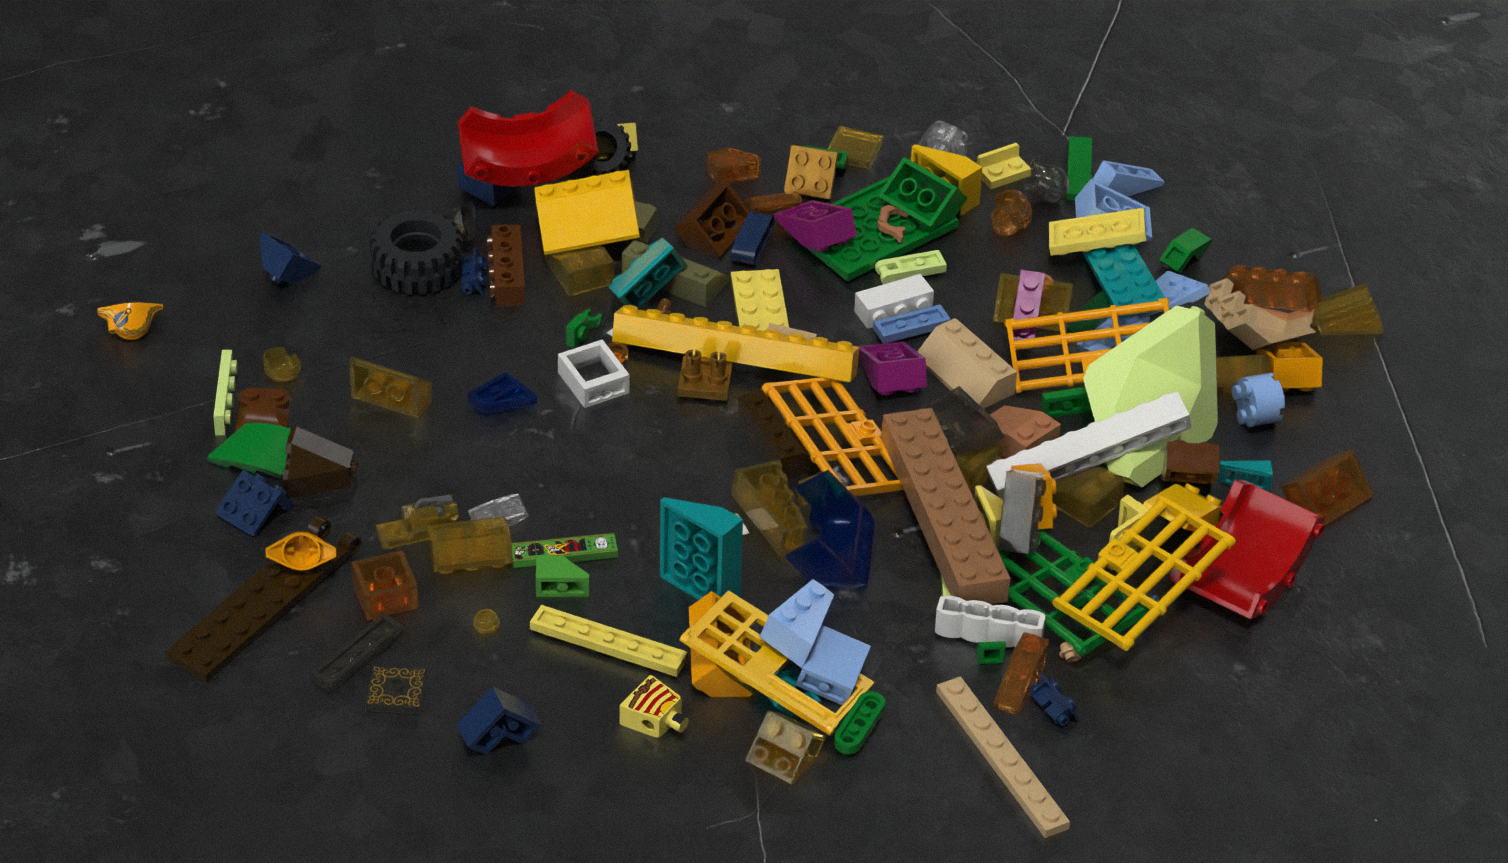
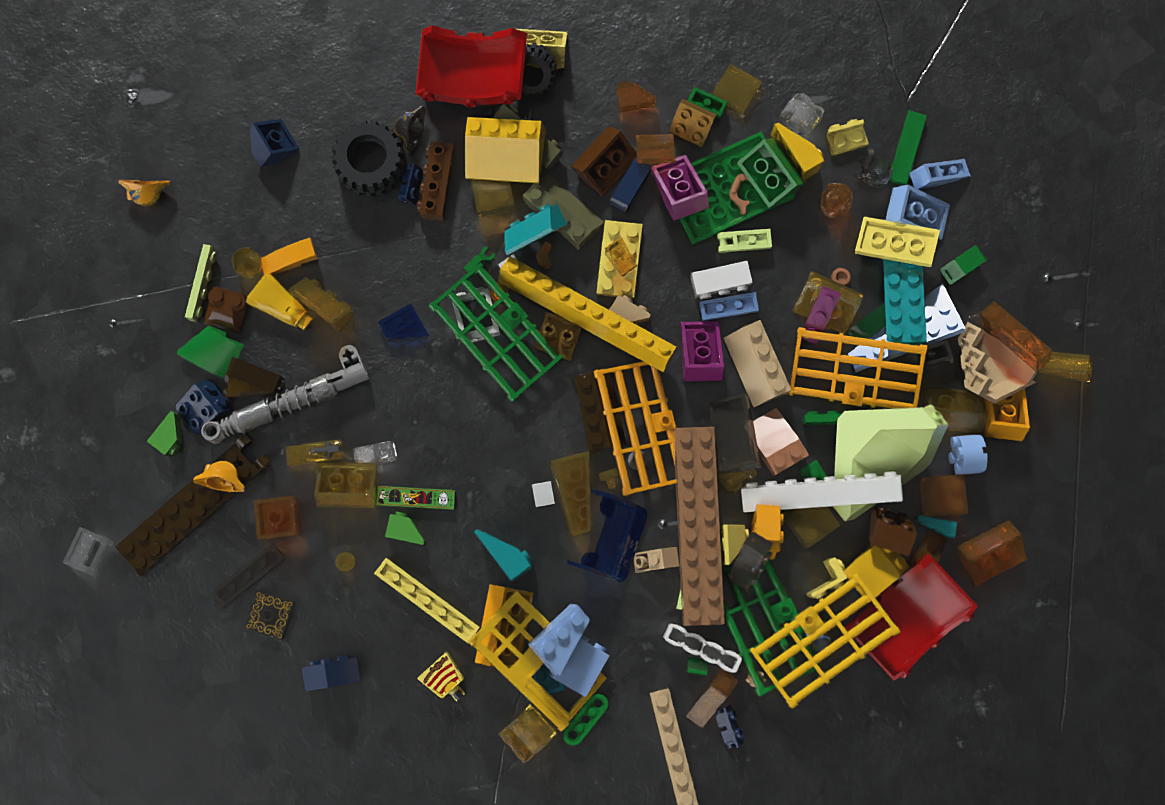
camera: 15 degrees right, 40 degrees up
none -> clear plate [62,527,113,577]
none -> bright green slope [147,411,182,457]
none -> light grey piece [201,345,369,444]
none -> yellow piece [246,273,313,331]
none -> light orange slope [259,238,318,275]
none -> green door [428,262,563,402]
none -> clear yellow slope [605,237,638,277]
none -> tan slope [633,547,680,573]
none -> clear orange brick [920,475,968,517]

